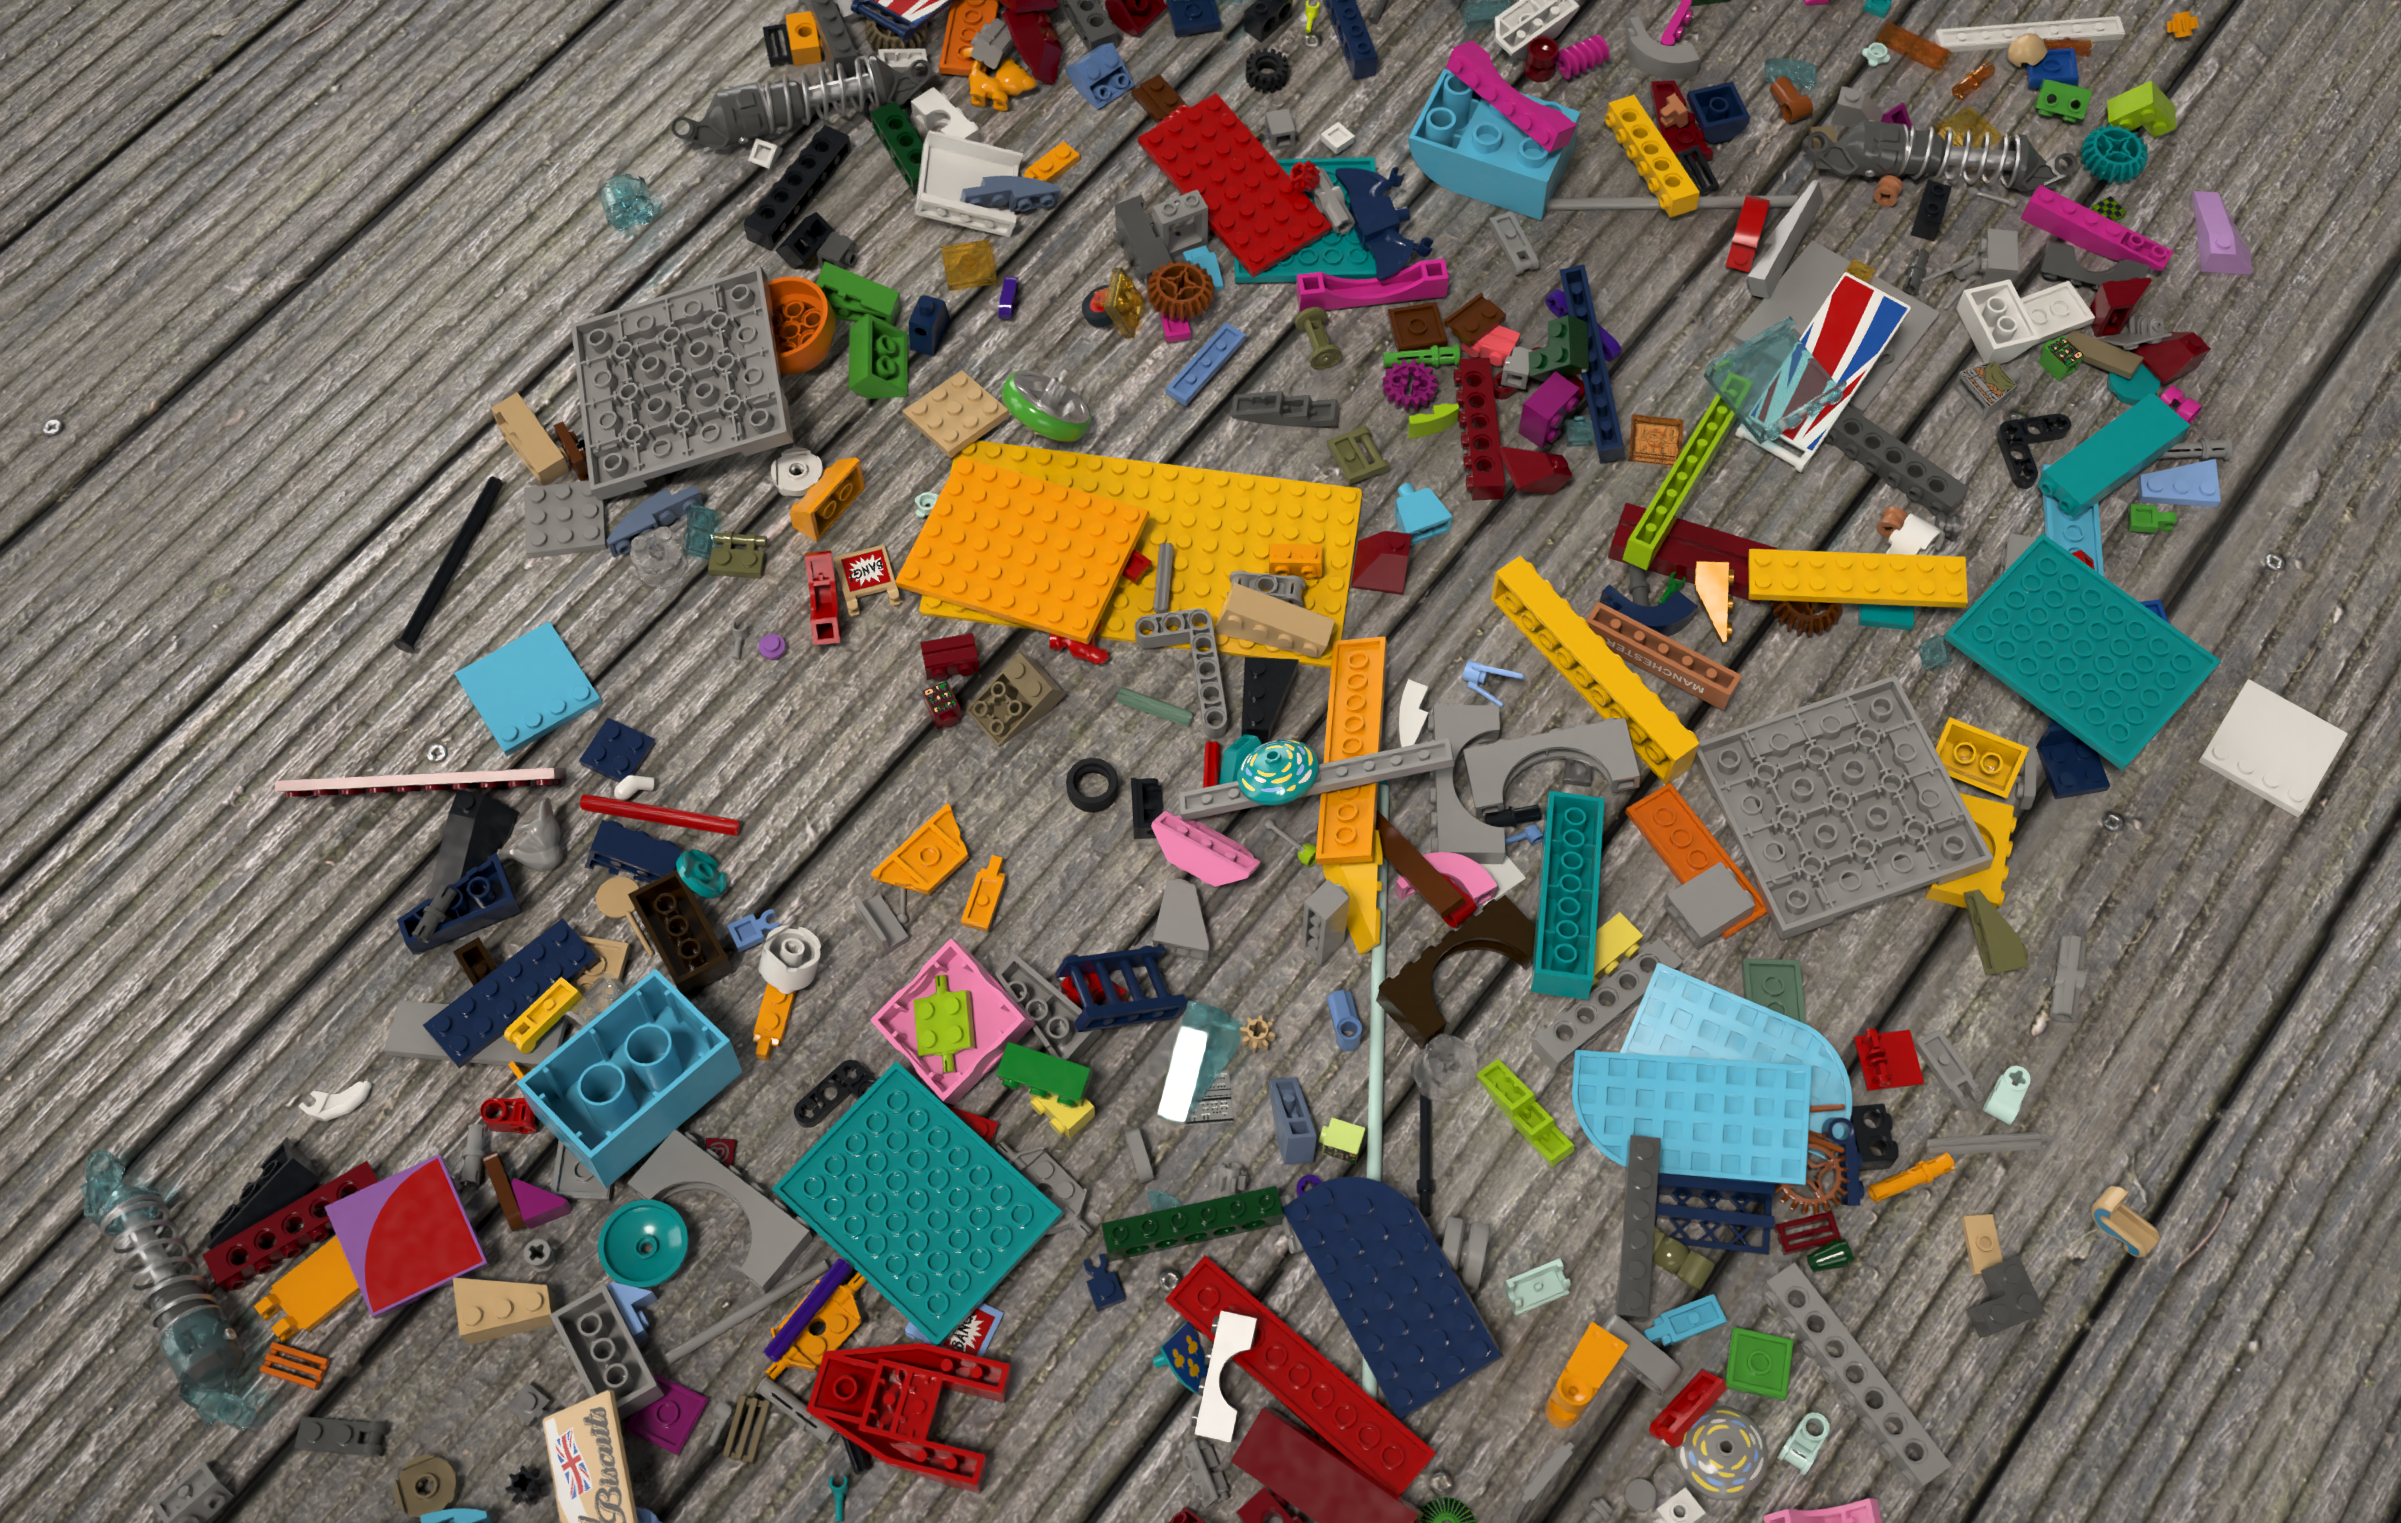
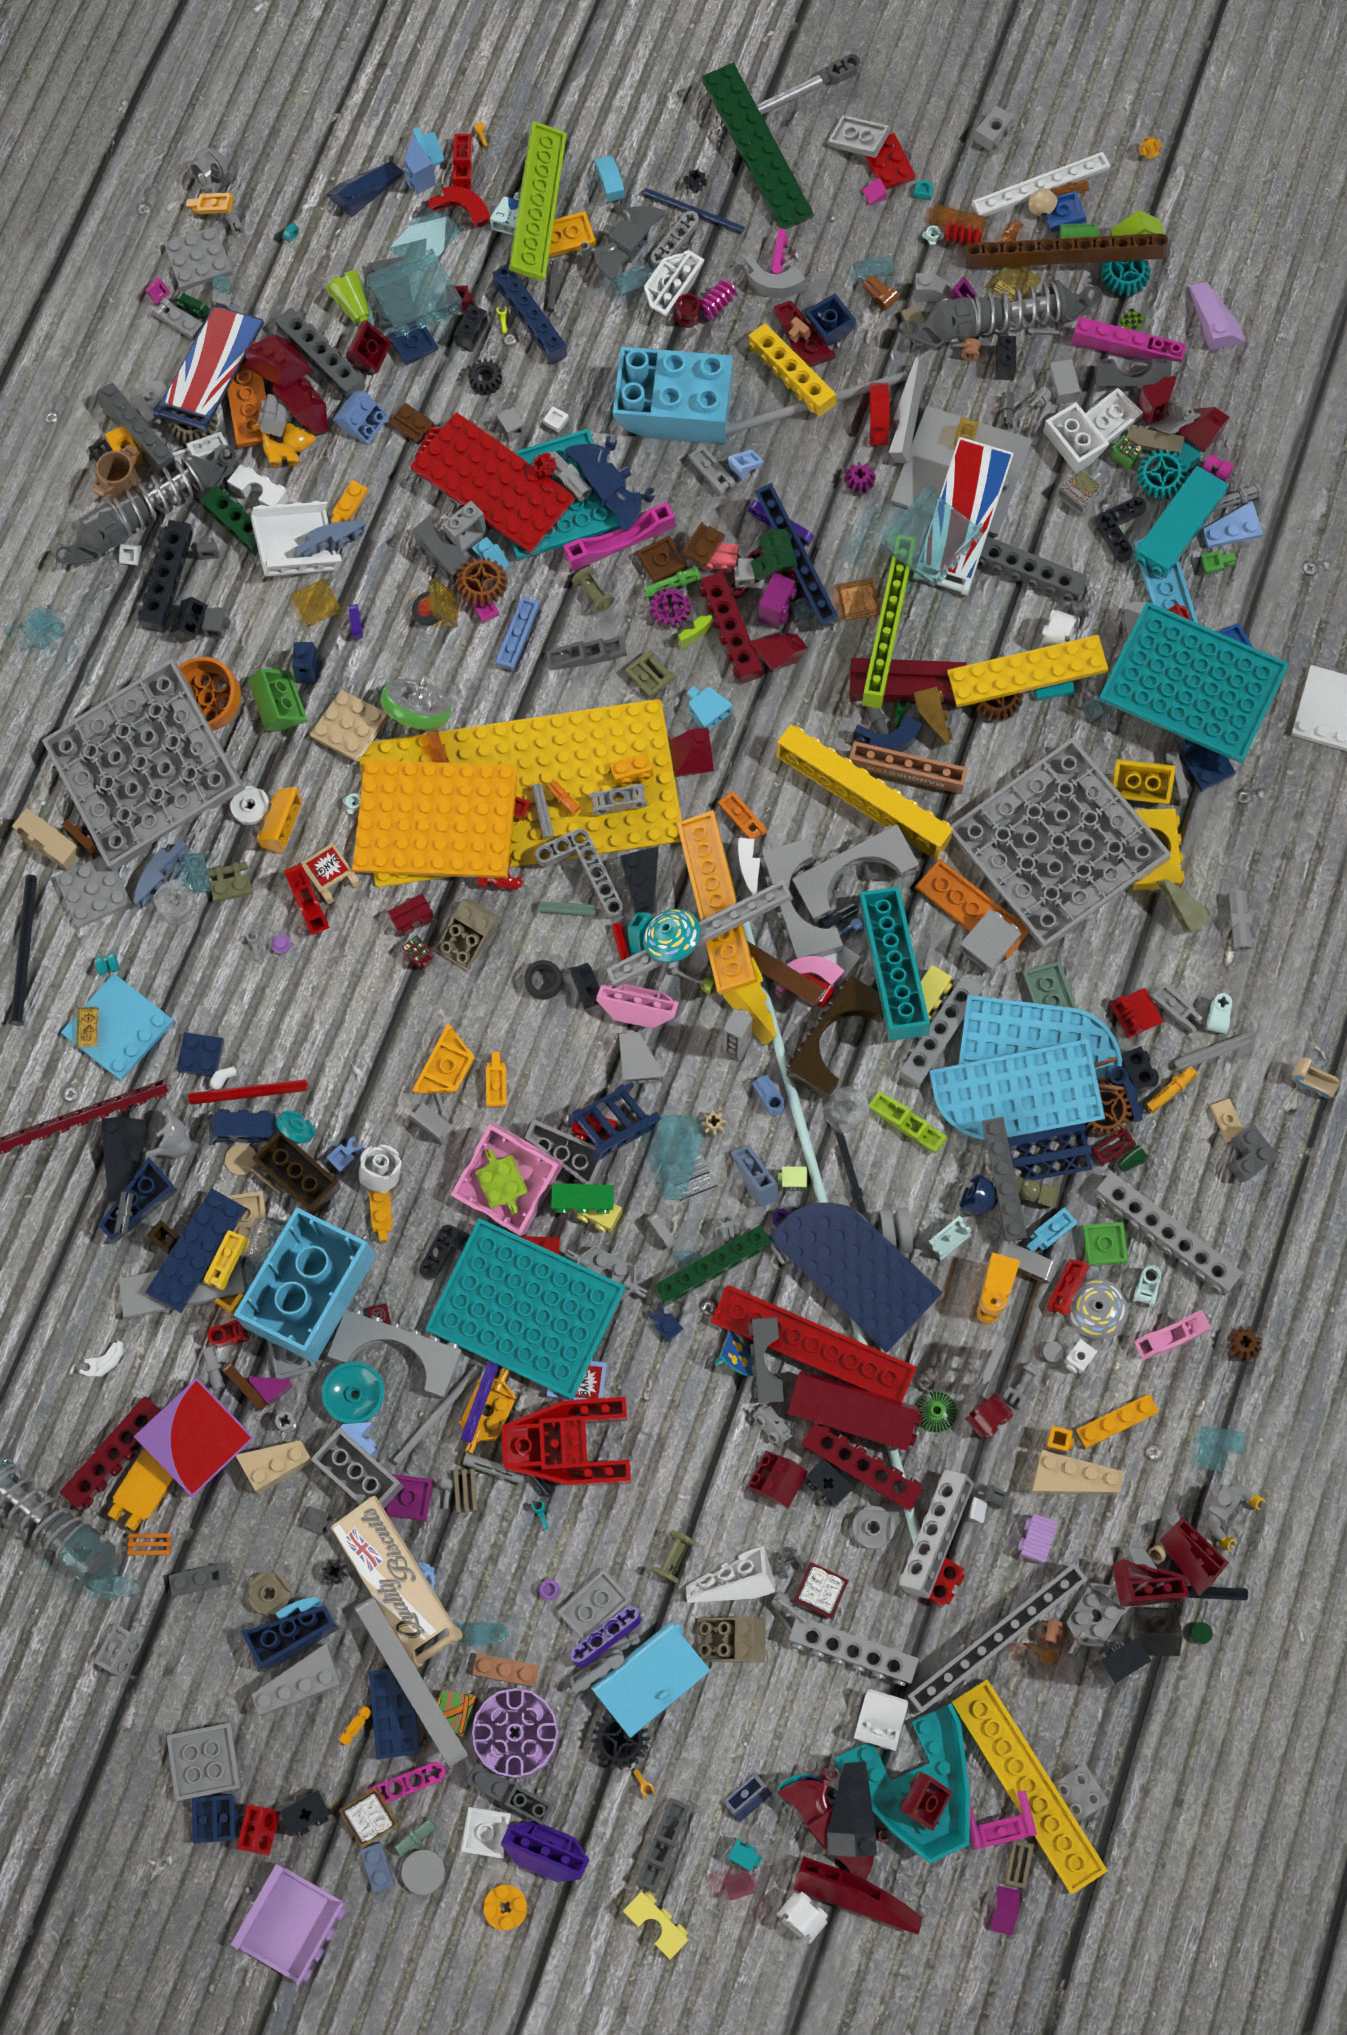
camera: 15 degrees left, 10 degrees up
black wedge [205,1137,320,1250] -> none
bright green wedge [816,262,901,326] -> none
tan wedge [1214,583,1335,658] -> none
dark pink arch [1446,40,1577,152] -> none
light blue plant [1462,660,1524,707] -> none
black tile [1676,145,1720,197] -> none
nougat wheel [1876,506,1908,538] -> none
none -> clear orange tile [76,1007,99,1048]
none -> medium nougat container [92,445,140,502]
none -> teal wheel [95,952,120,976]
none -> dark grey tile [197,537,219,560]
none -> clear orange pin [426,729,450,763]
none -> orange axle [548,781,581,816]
none -> orange plate [718,791,767,842]
none -> light blue slope [728,449,764,481]
none -> magenta gear [844,461,876,495]
none -> red piece [943,219,984,247]
none -> dark blue cylinder [959,1174,998,1216]
none -> reddish brown beam [966,233,1168,268]
none -> teal gear [1136,449,1188,500]

